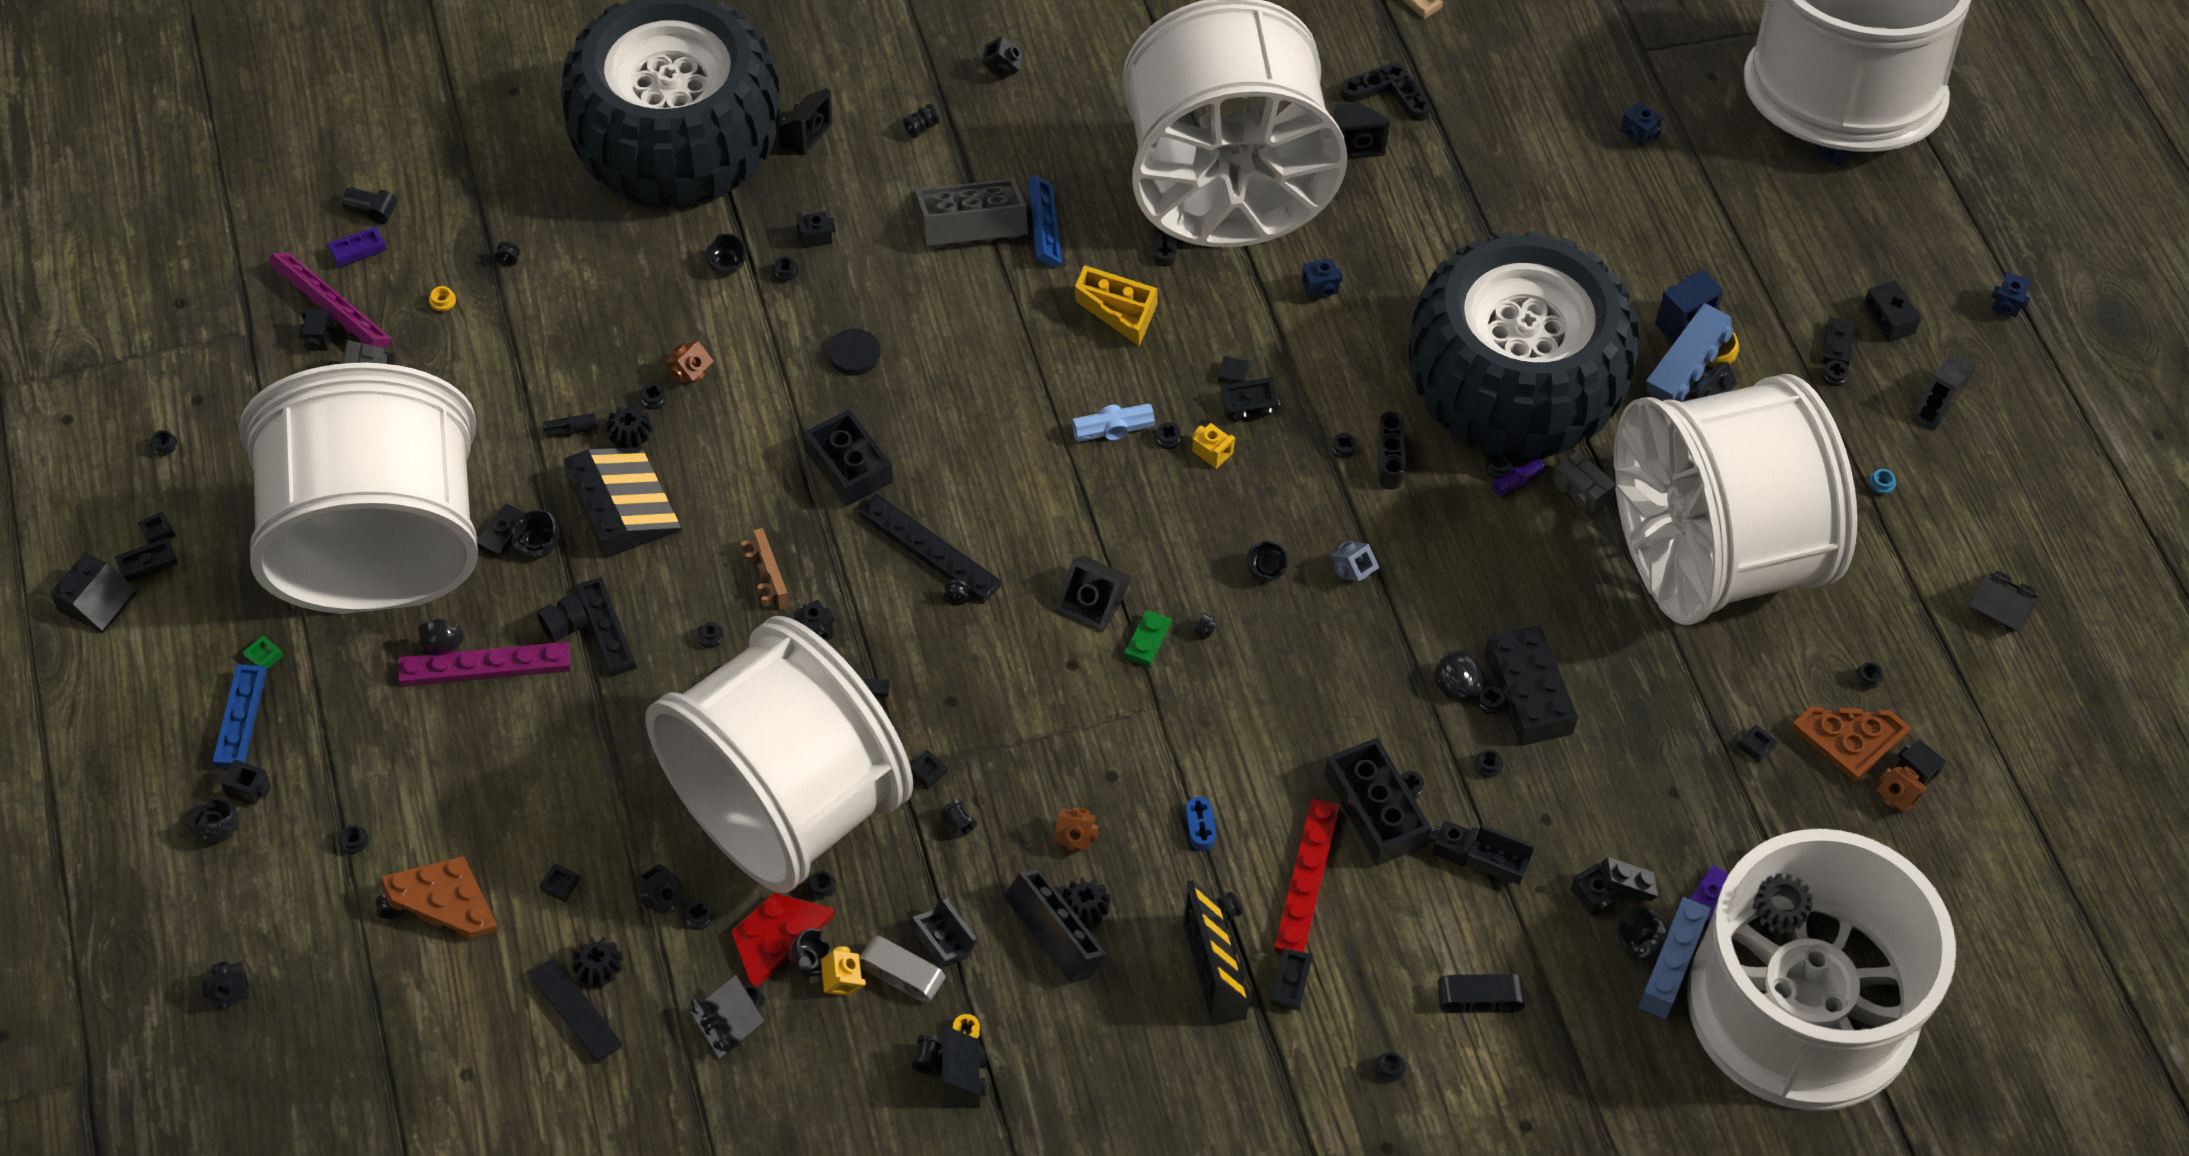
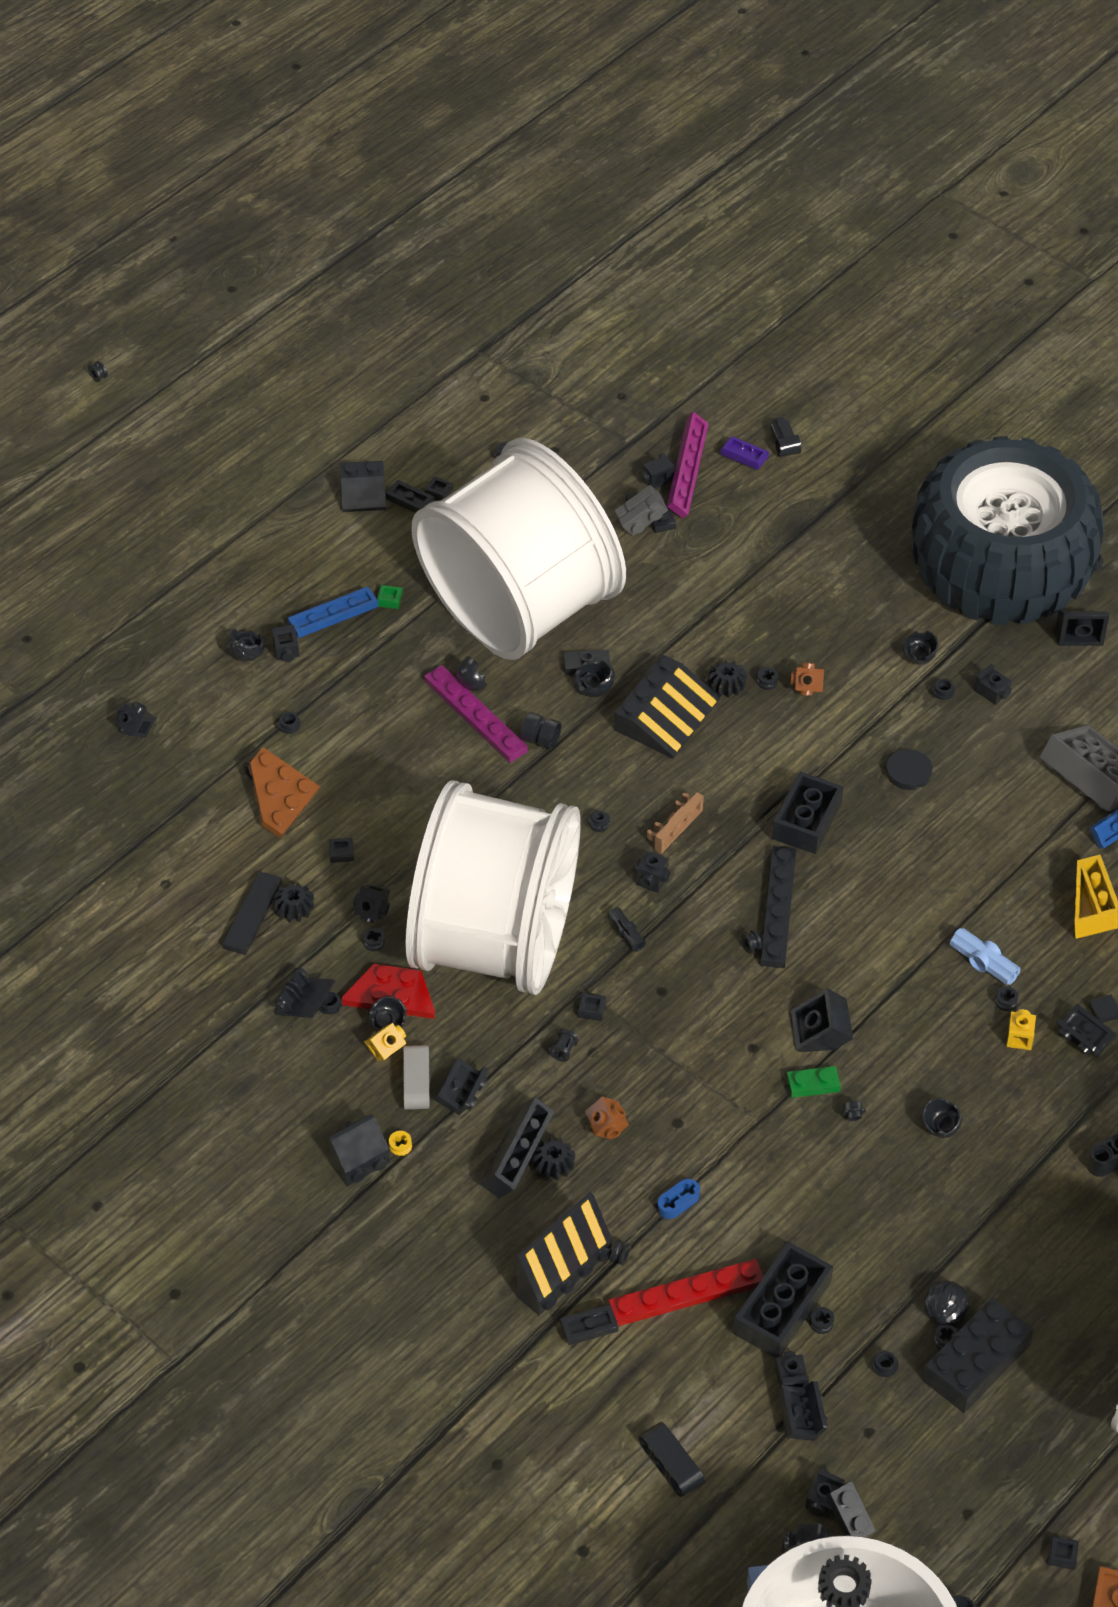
camera: 60 degrees right, 5 degrees down
yellow plate [429,286,456,311] -> none
black bush [495,241,520,266] -> none
black axle [543,412,597,437] -> none
black tile [576,577,637,677] -> none
black plate [807,871,836,899] -> none
black bush [1331,433,1357,459] -> none
sand blue brick [1331,541,1379,582] -> none
black plate [1375,1052,1406,1082] -> none

